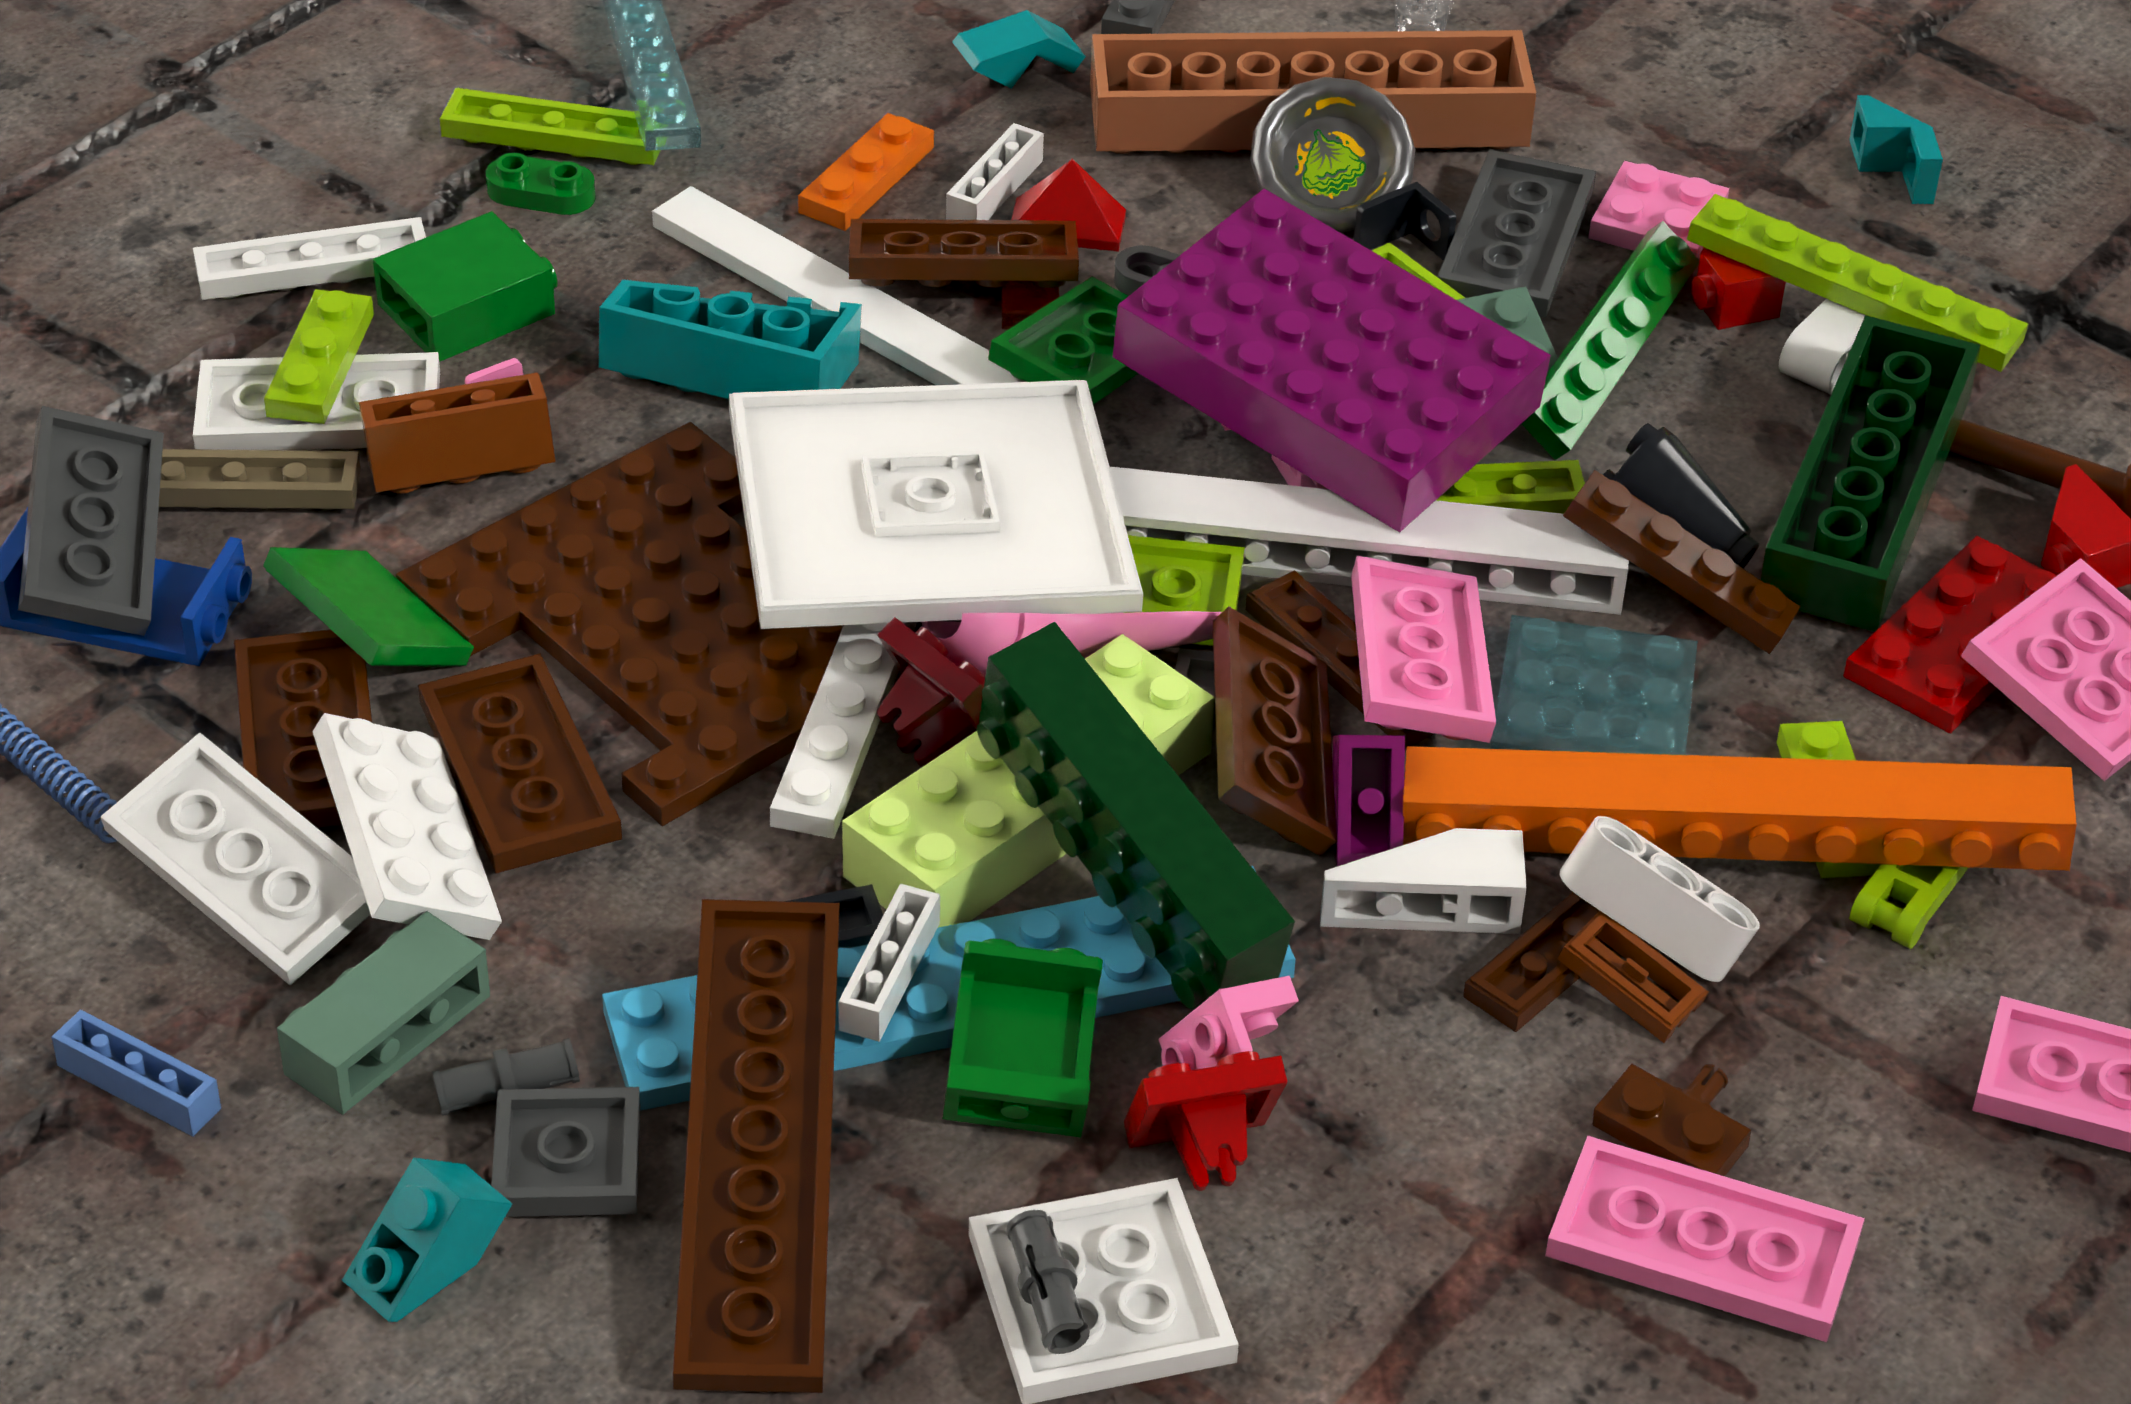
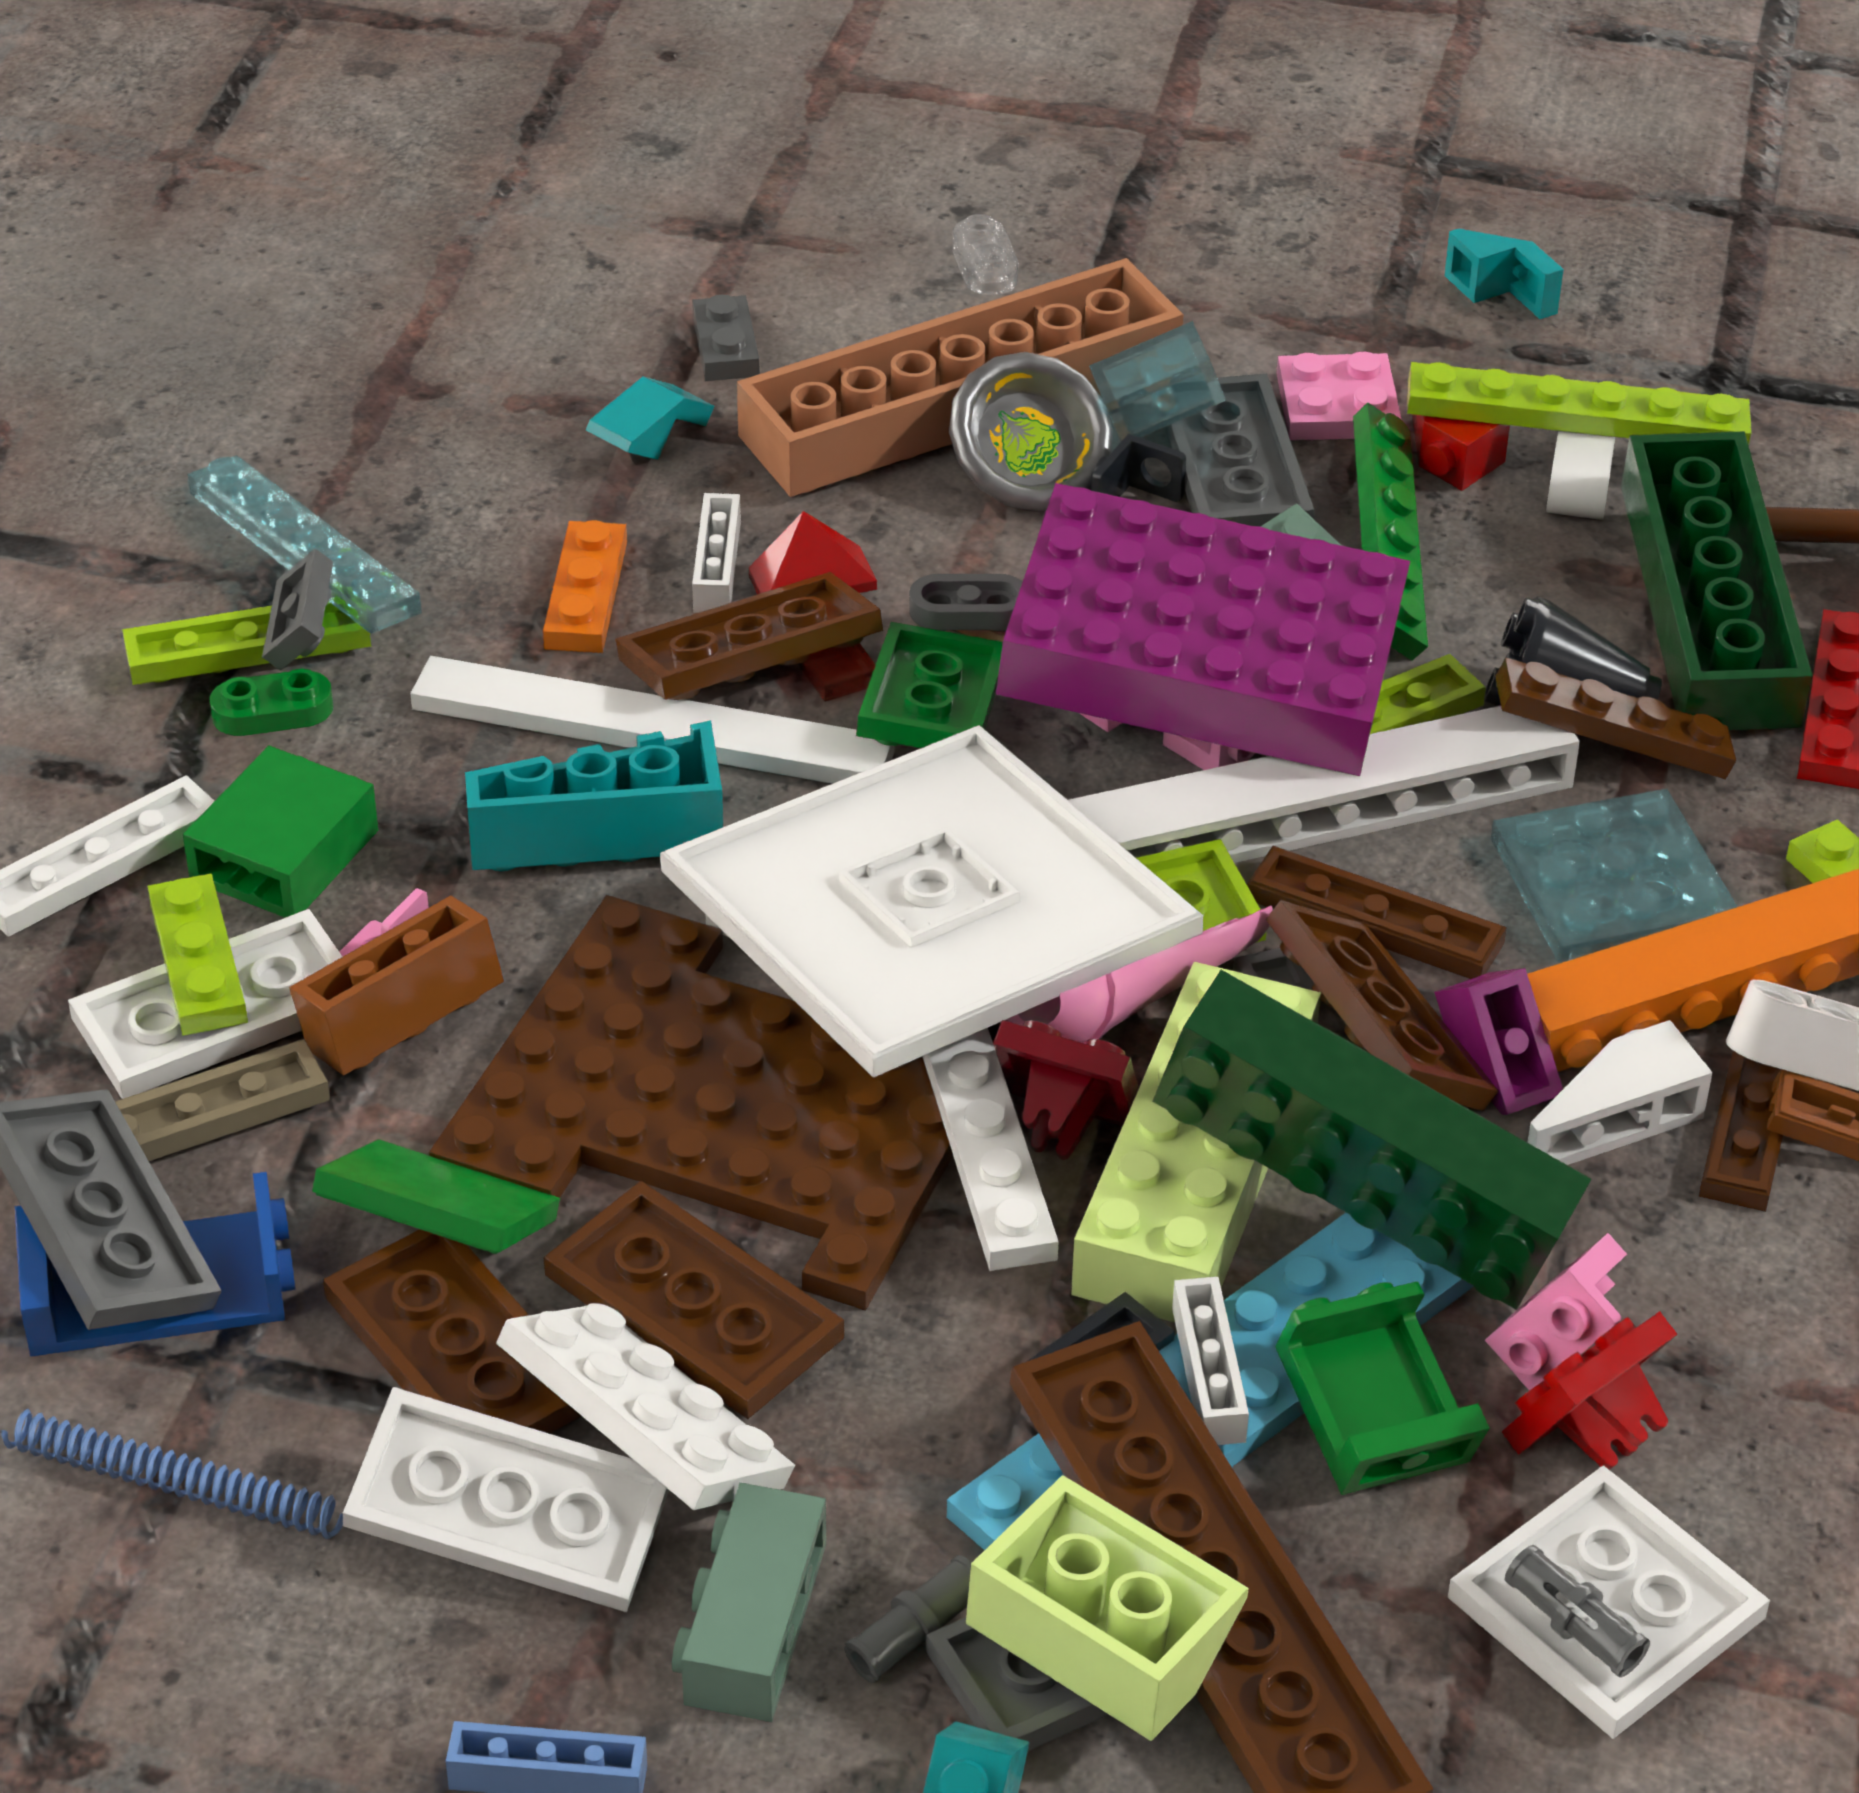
camera: 25 degrees left, 0 degrees up
bright pink plate [1351,556,1496,743] -> none
none -> dark grey plate [262,548,333,670]
none -> yellowish green slope [966,1475,1249,1741]
none -> clear light blue brick [1089,321,1226,441]

